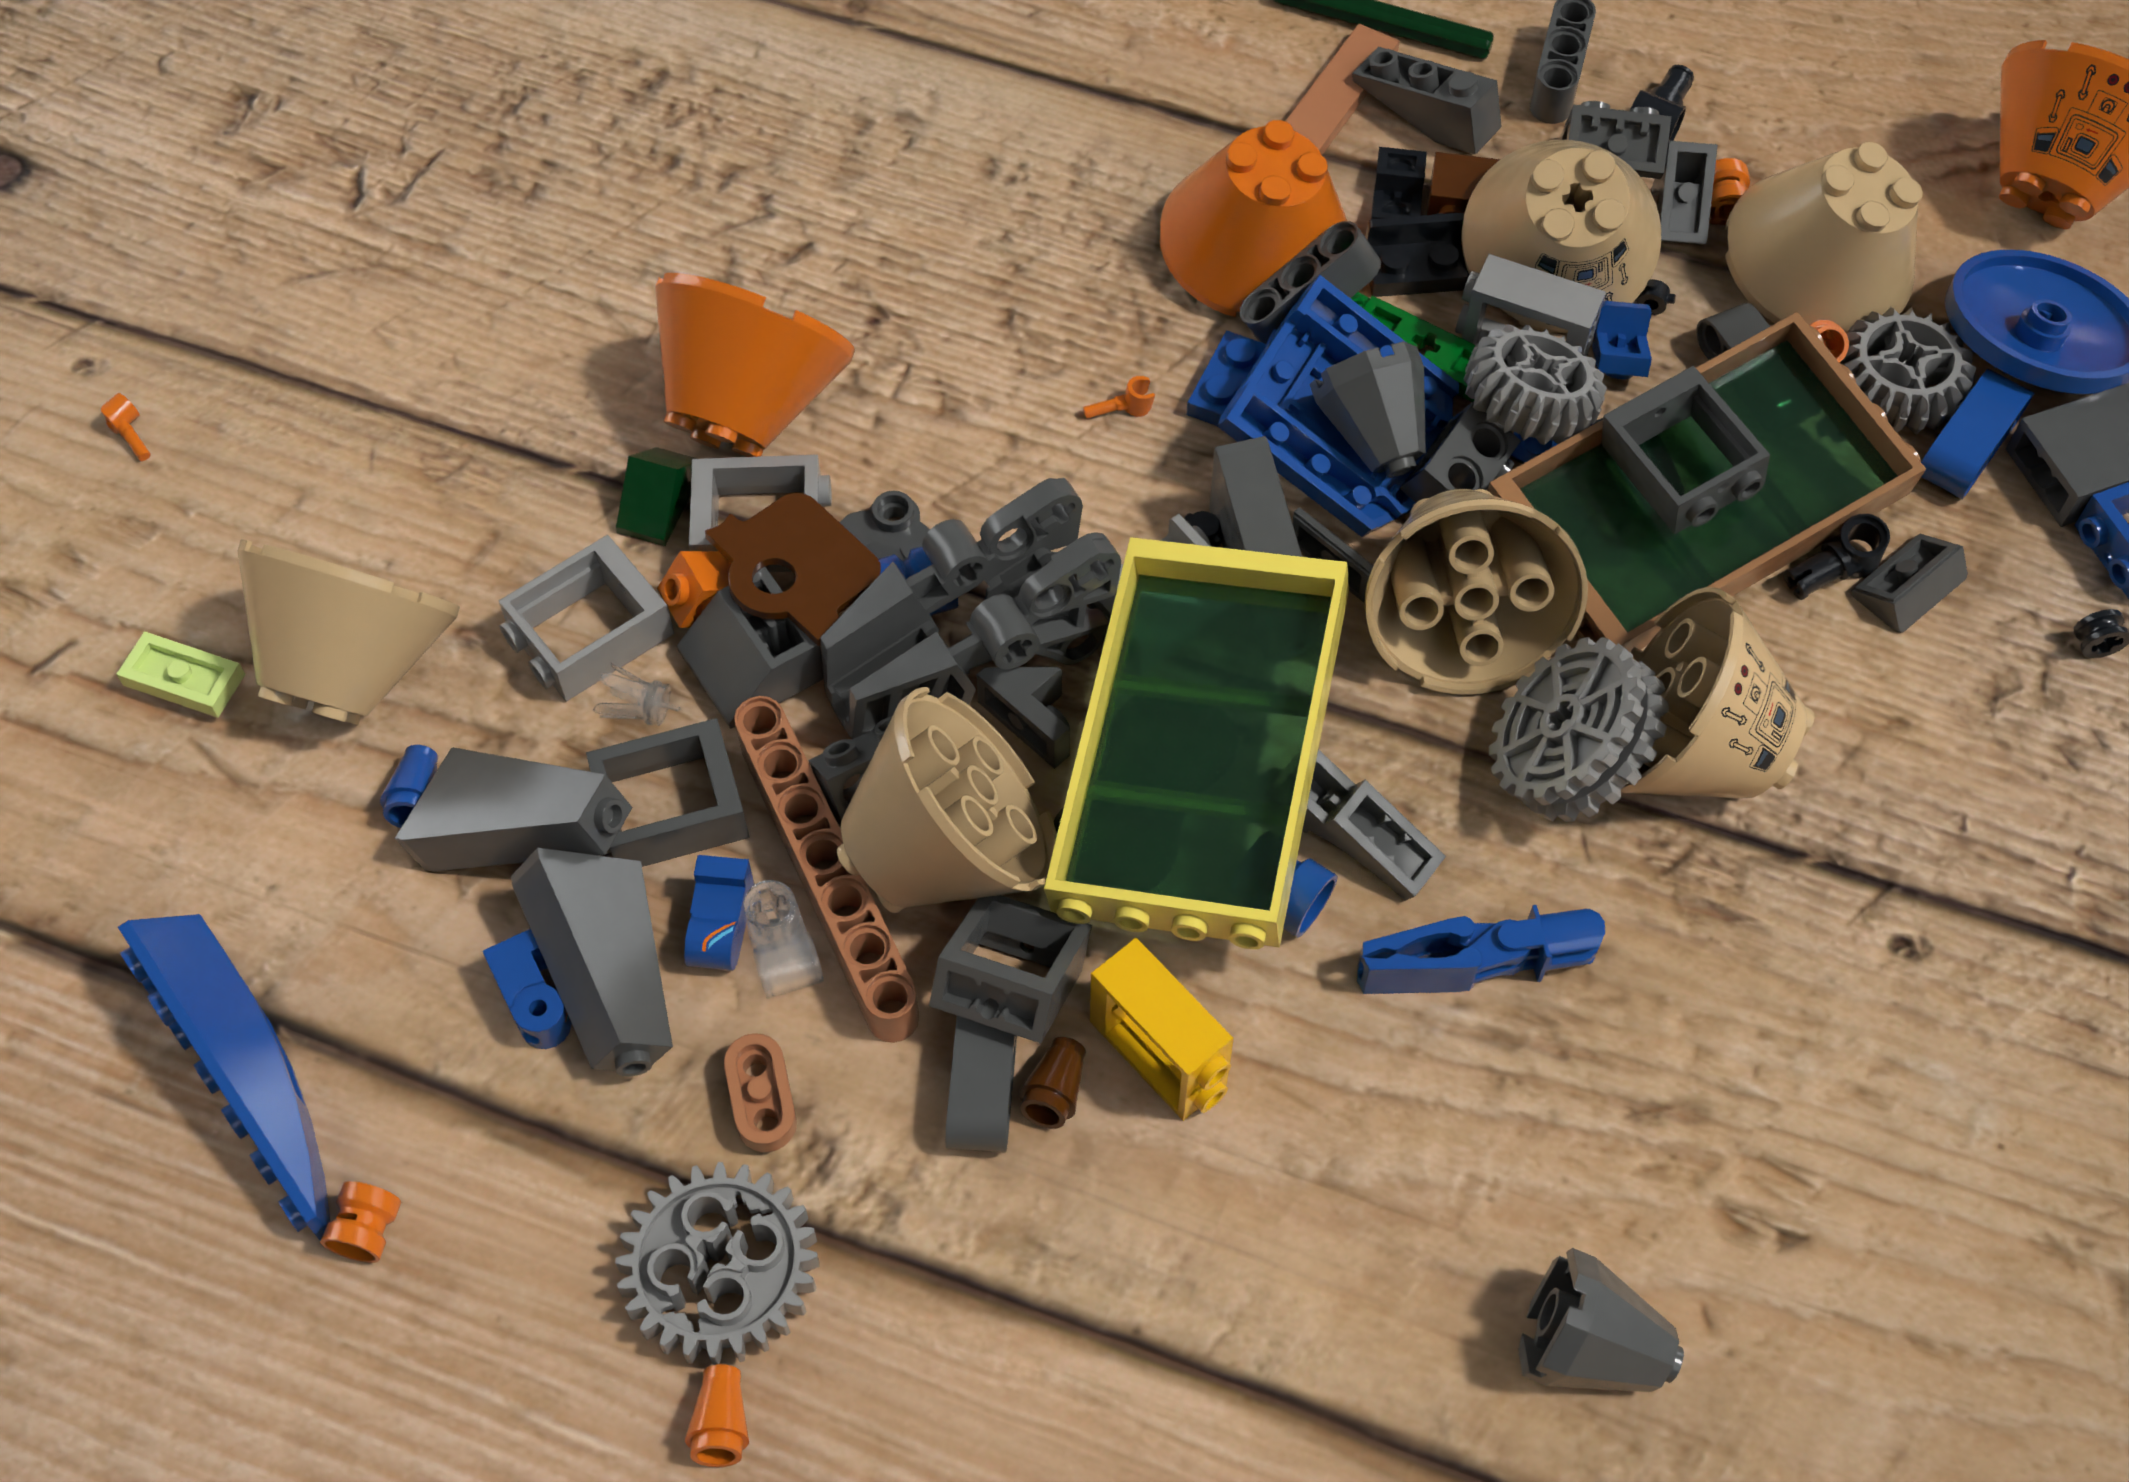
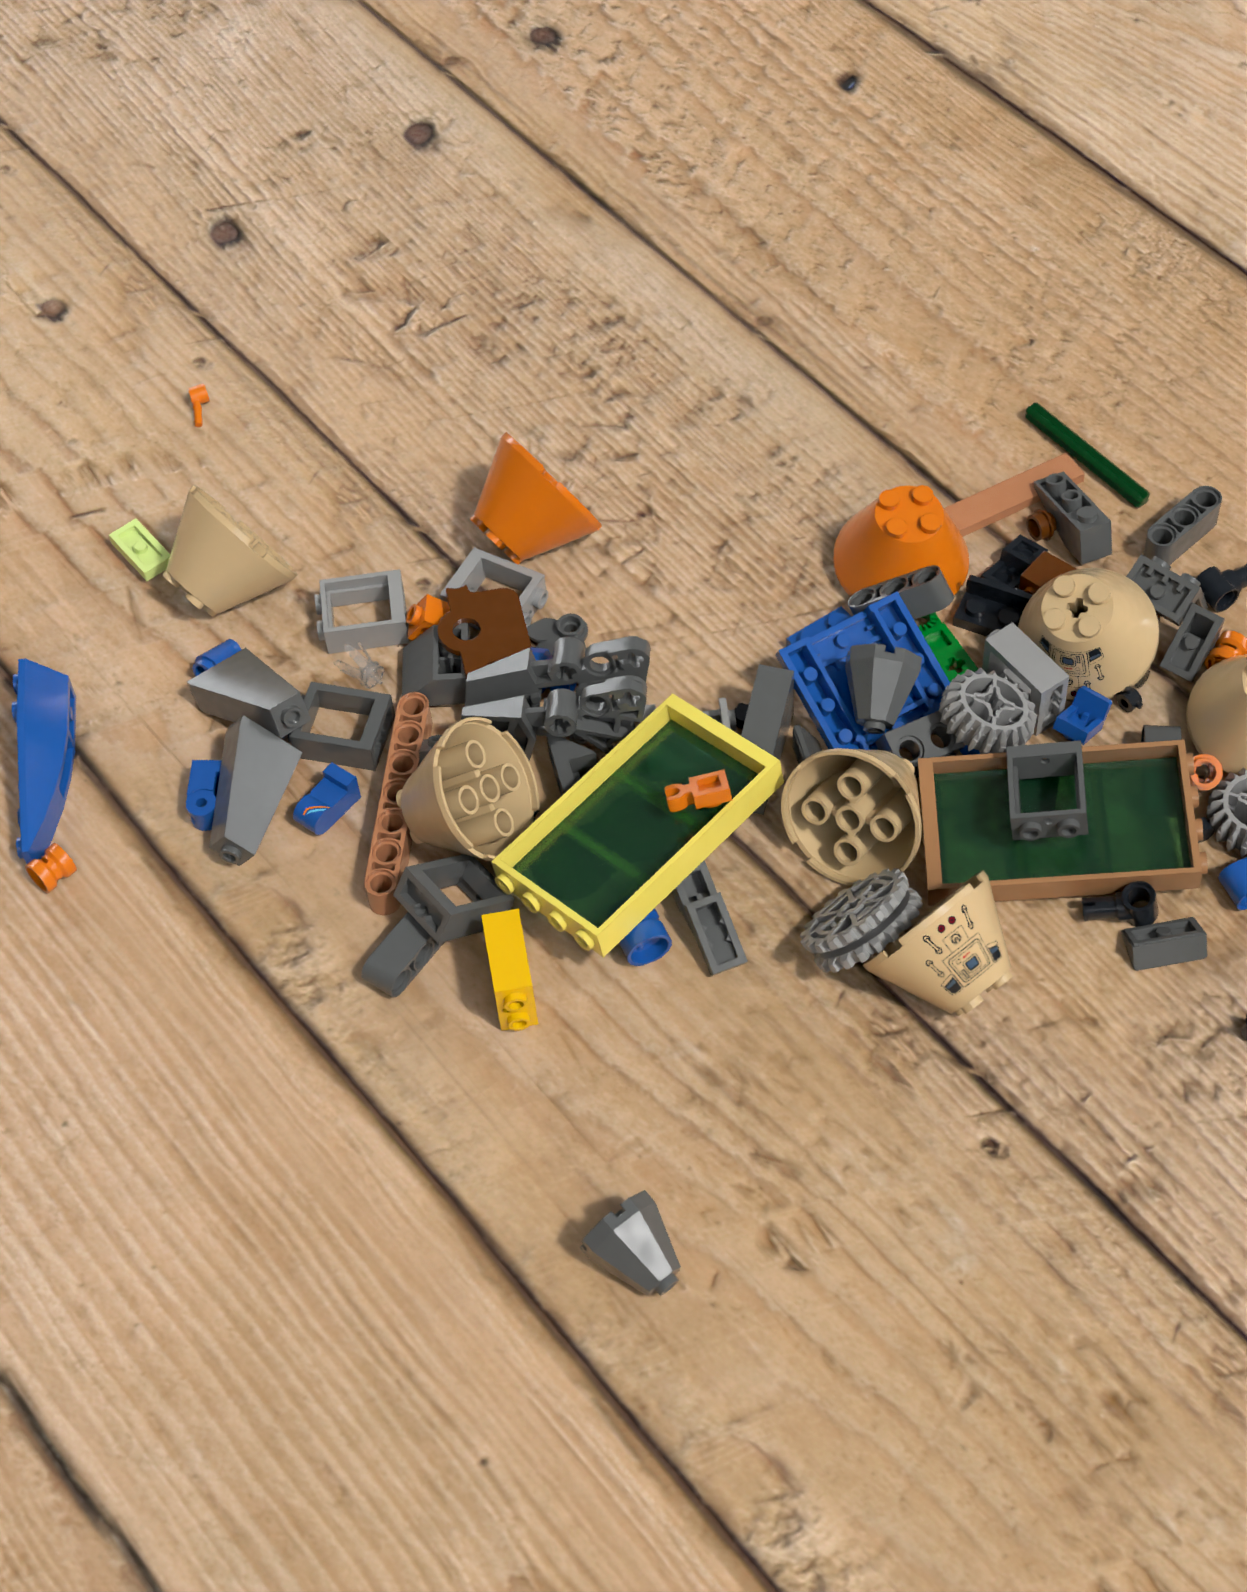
camera: 35 degrees right, 5 degrees down
light grey gear [615,1162,820,1365] -> none
dark green slope [616,447,698,546] -> none
orange cone [685,1364,749,1467] -> none
nougat plate [724,1033,797,1152] -> none
clear piece [743,880,824,999] -> none
reddish brown cone [1019,1037,1086,1129] -> none
orange hand [1083,376,1155,419] -> none
blue arm [1357,905,1605,994] -> none
none -> orange plate [664,769,733,812]
none -> reddish brown plate [1026,509,1057,541]

